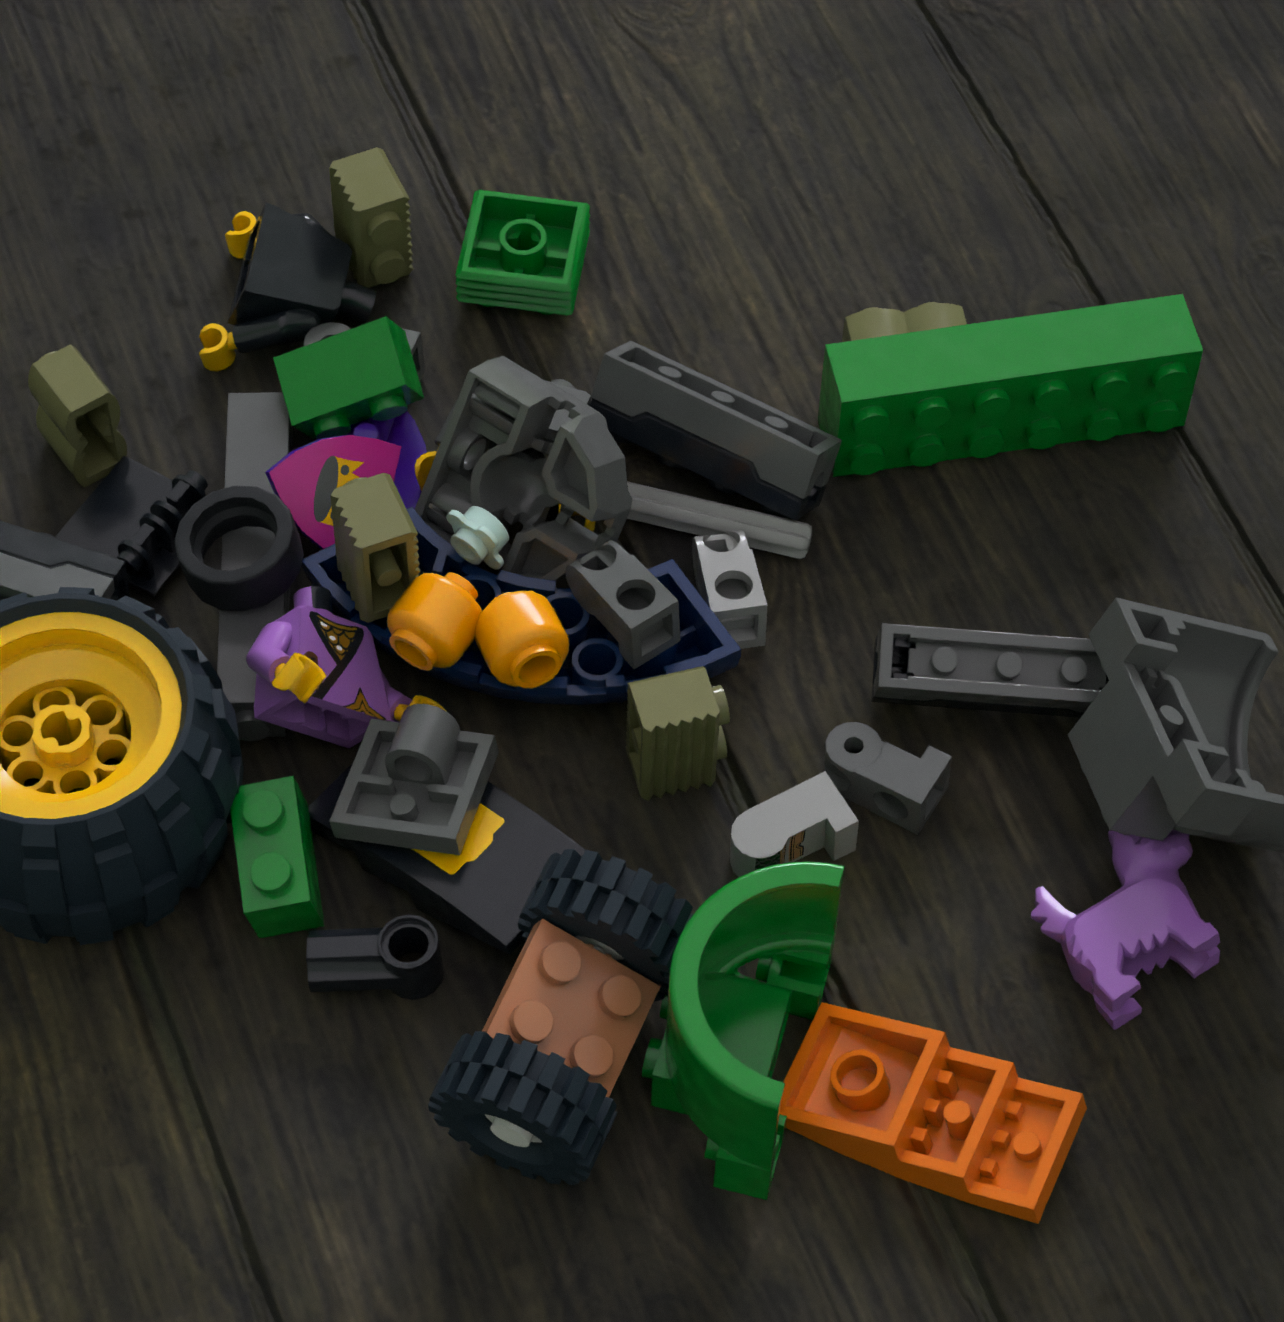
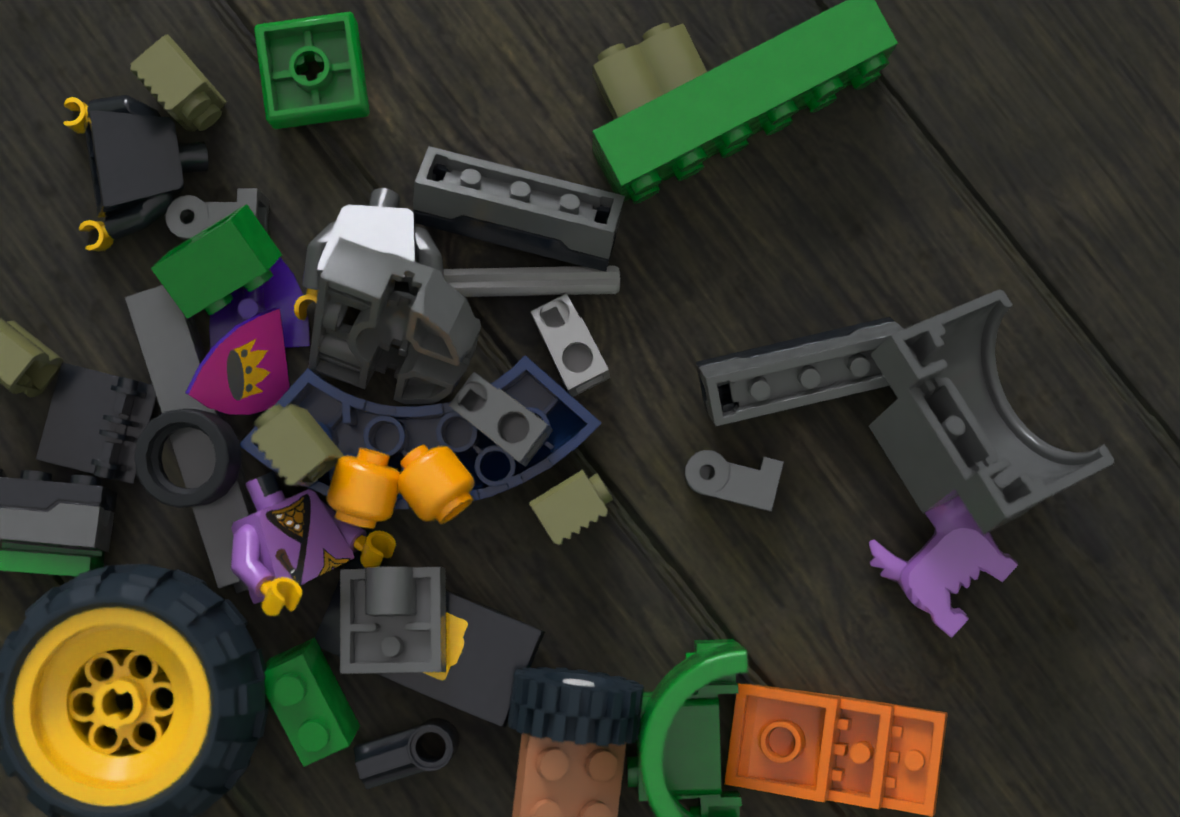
camera: 15 degrees left, 30 degrees up
light aqua plate [446,506,509,570] -> none
light grey leg [730,771,859,877] -> none

